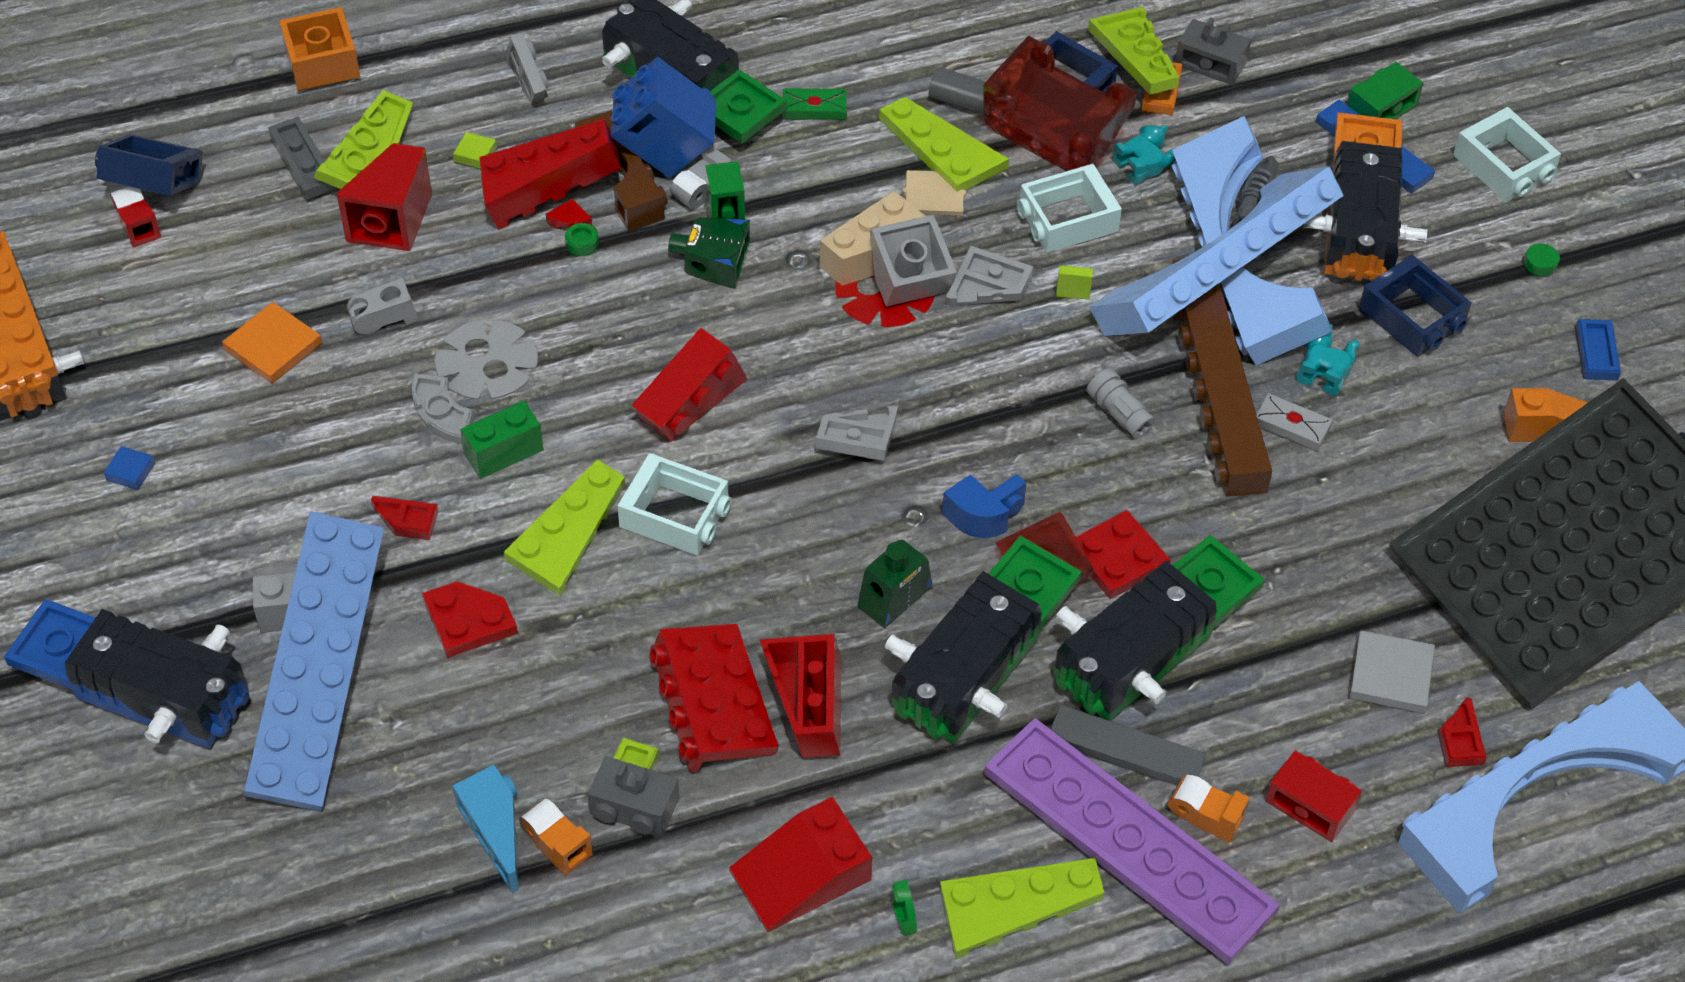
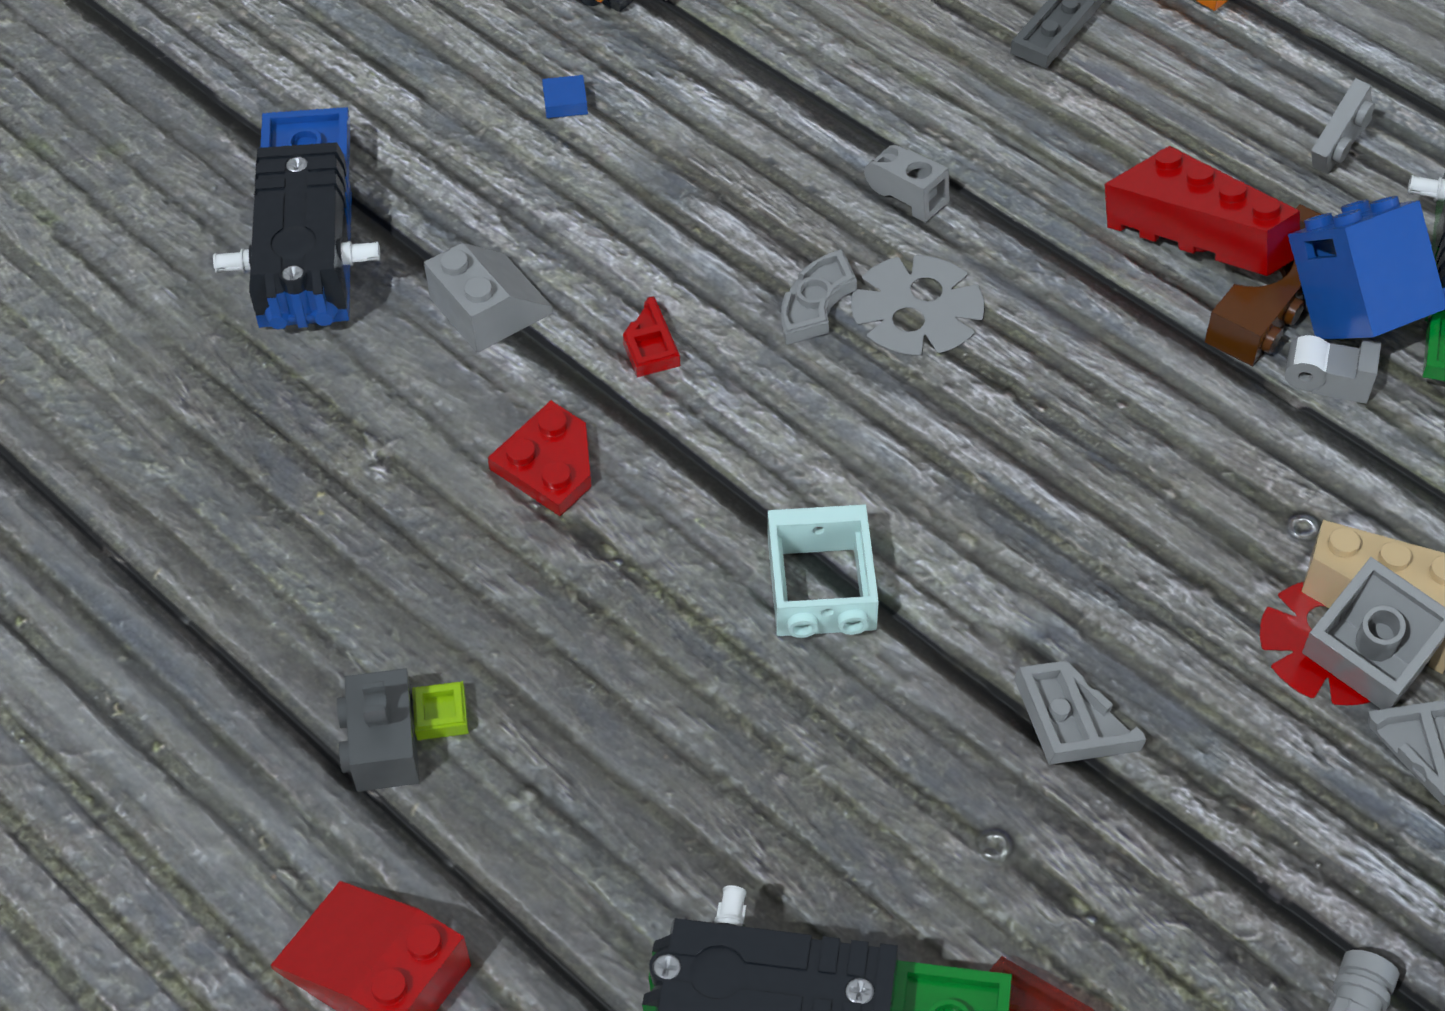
camera: 65 degrees right, 0 degrees up
orange tile [222,302,322,384] -> none
medium blue plate [243,511,384,812] -> none
lime wing [313,90,413,189] -> none
red slope [337,143,432,252] -> none
dark azure slope [452,764,519,893] -> none
lime tile [453,132,497,169] -> none
green brick [460,400,544,479] -> none
lime wing [504,459,626,597] -> none
orange leg [519,798,593,876] -> none
red tile [545,199,593,229] -> none
green tile [565,223,599,256] -> none
red wedge [631,327,747,442] -> none
red bracket [649,624,779,772] -> none
dark green torso [668,217,750,289] -> none
green brick [705,161,745,219] -> none
red wedge [760,634,841,758] -> none
dark green torso [858,539,932,629] -> none
blue brick [942,474,1026,538] -> none

